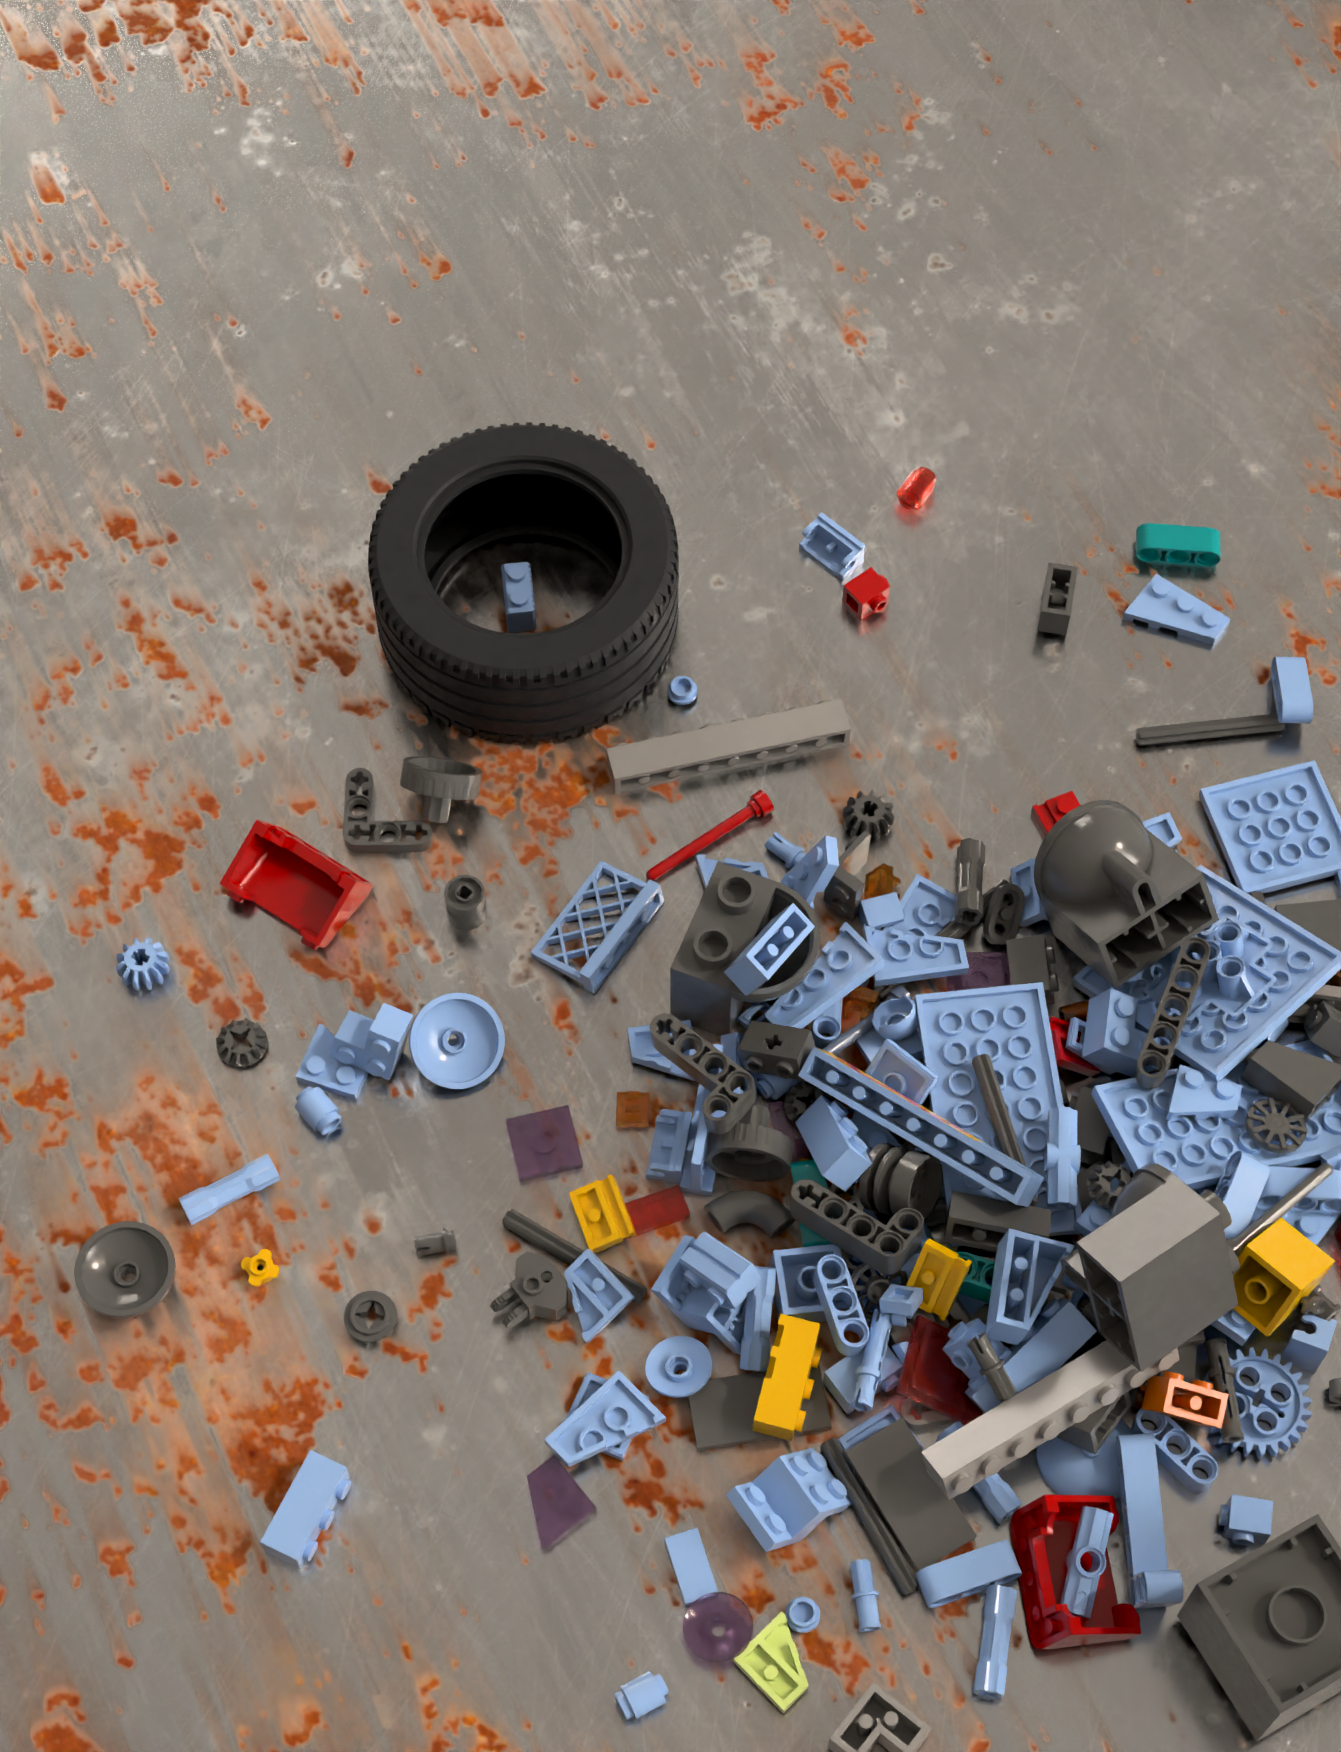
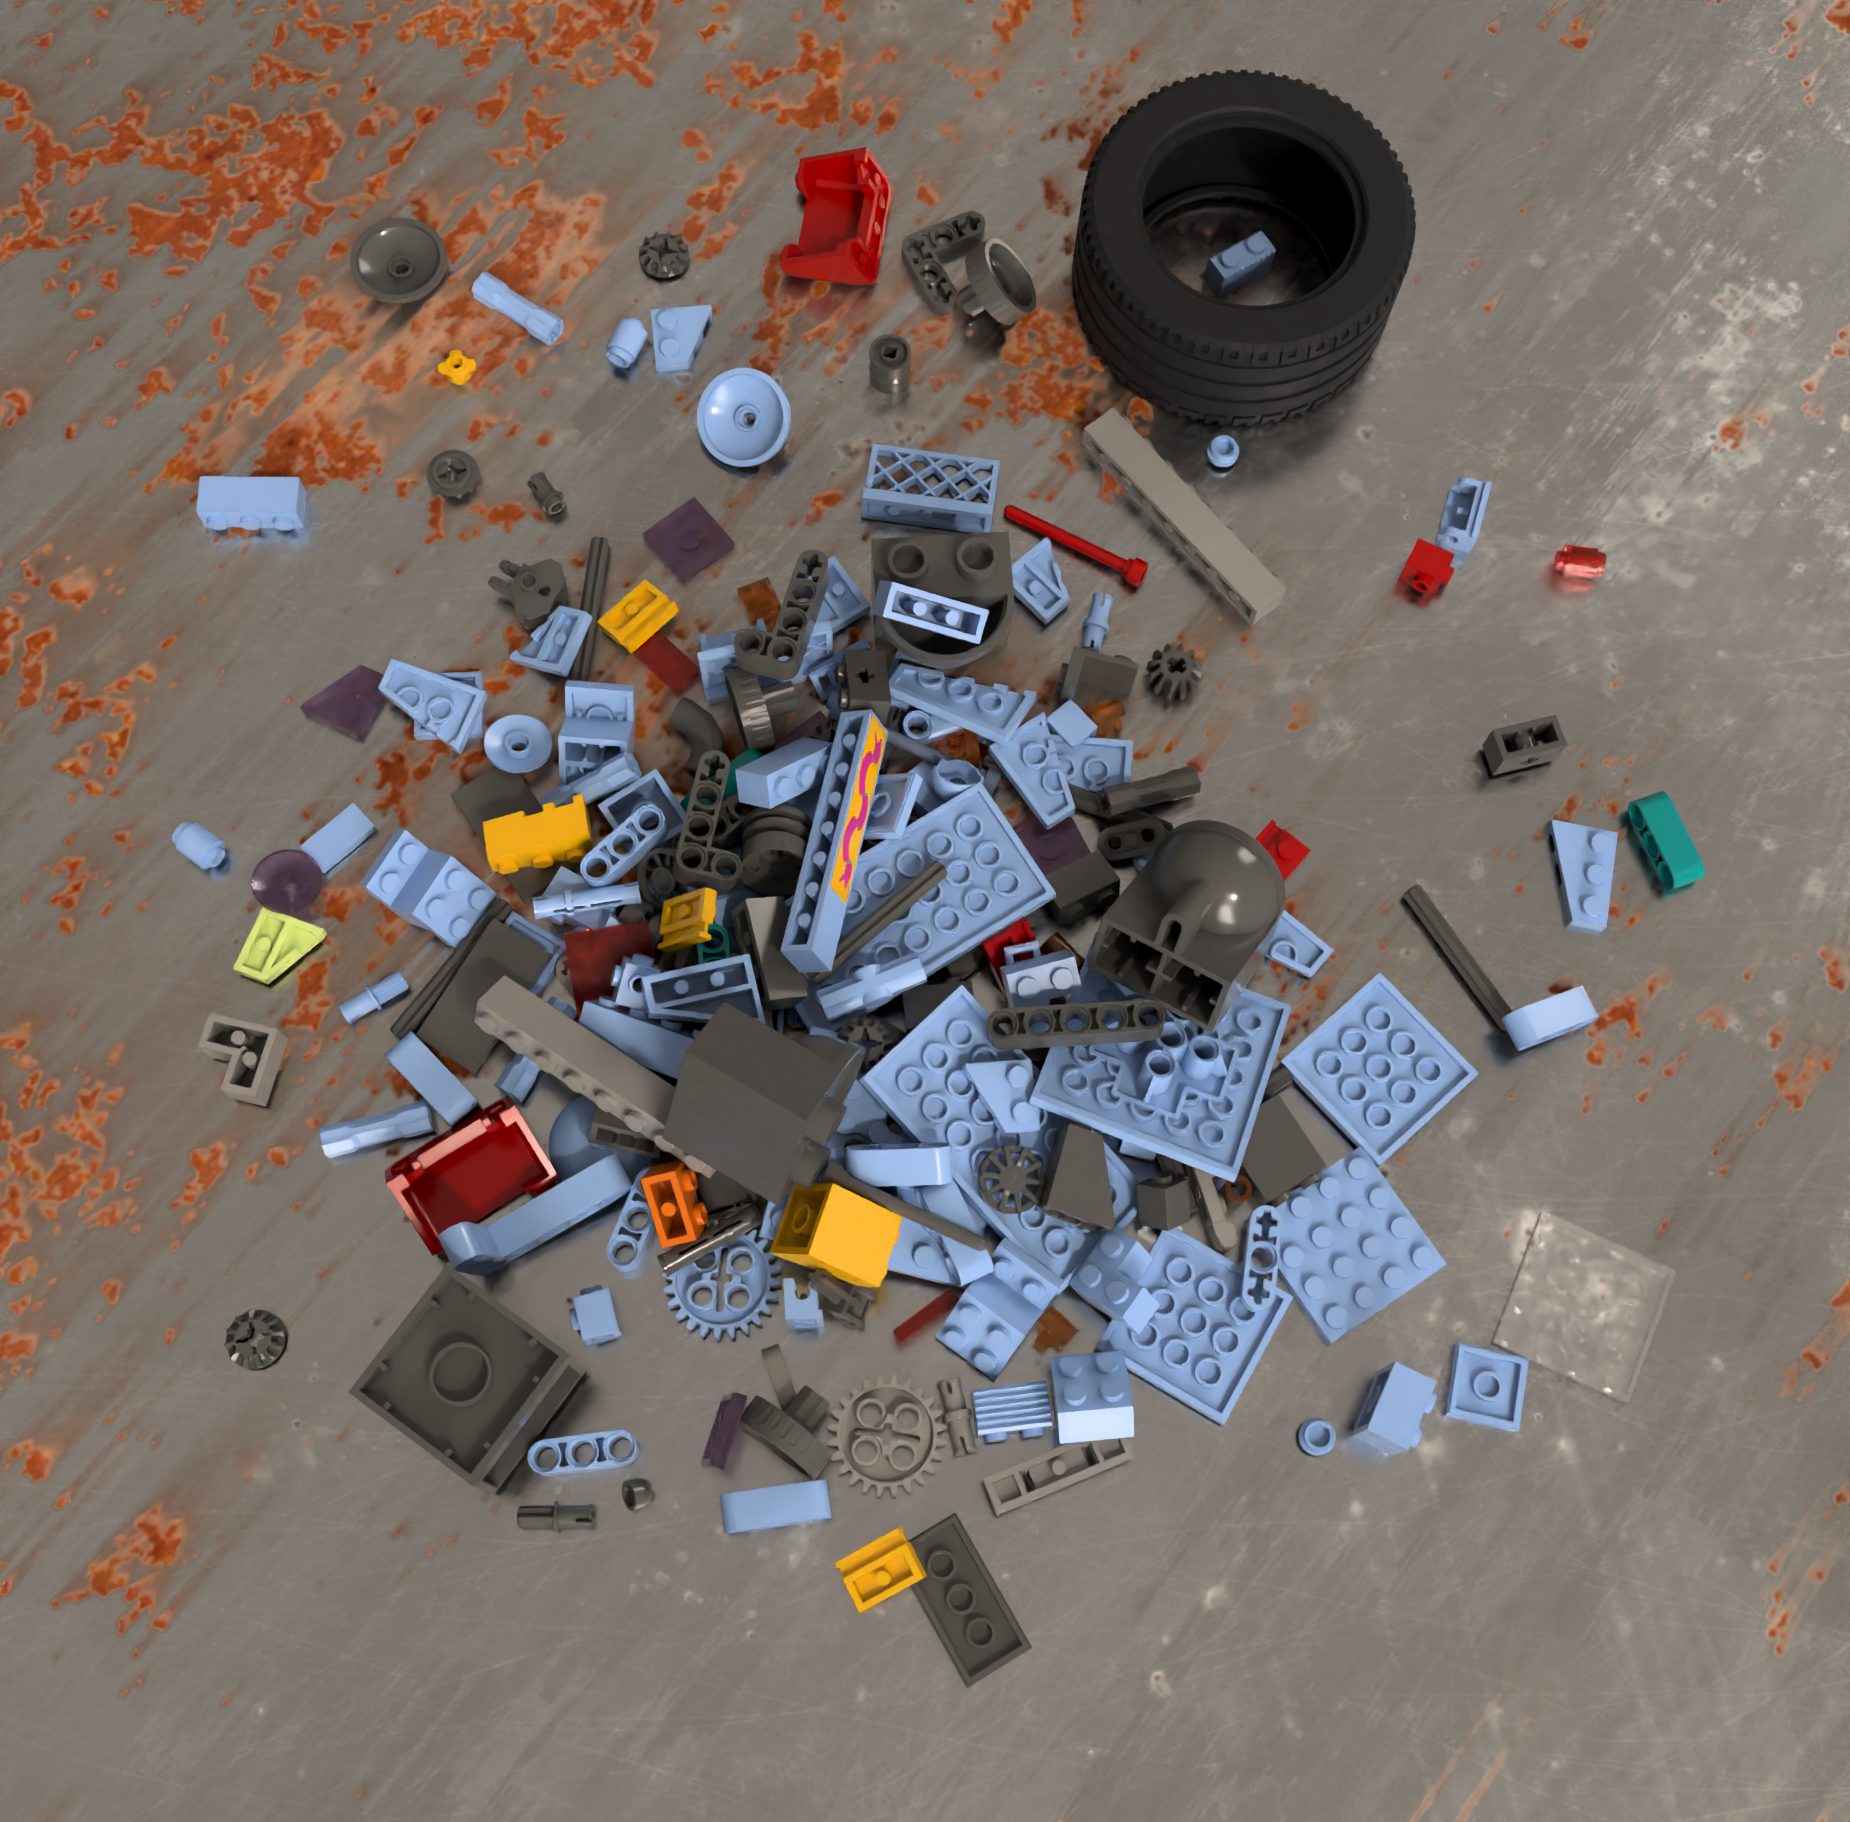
camera: 60 degrees right, 10 degrees up
light blue gear [116,937,170,992] -> none
light blue brick [330,1003,413,1080] -> none
light blue brick [679,1232,761,1308] -> none
light blue wing [781,836,839,910] -> none
light blue plate [785,1597,820,1633] -> none
light blue tile [879,1284,923,1327] -> none
dark grey axle [967,1332,1017,1402] -> none
light blue piece [1060,1506,1114,1618] -> none

